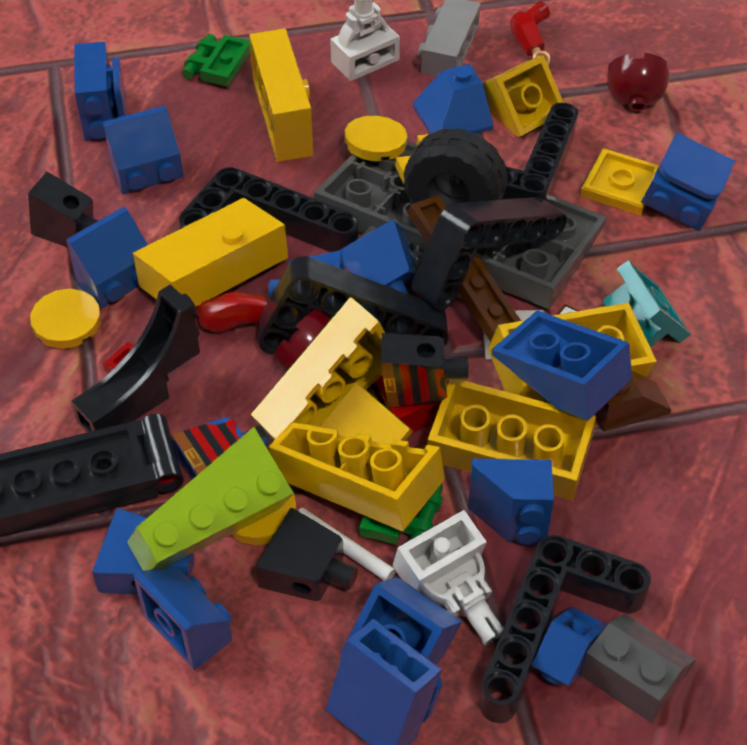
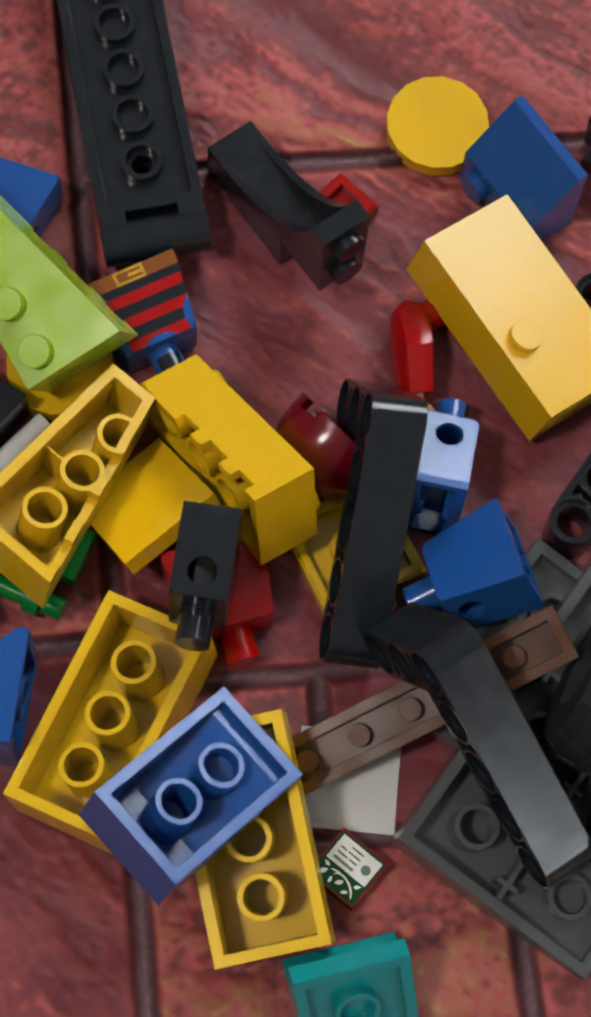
camera: 90 degrees right, 20 degrees up
reddish brown slope [595,370,671,432] -> none

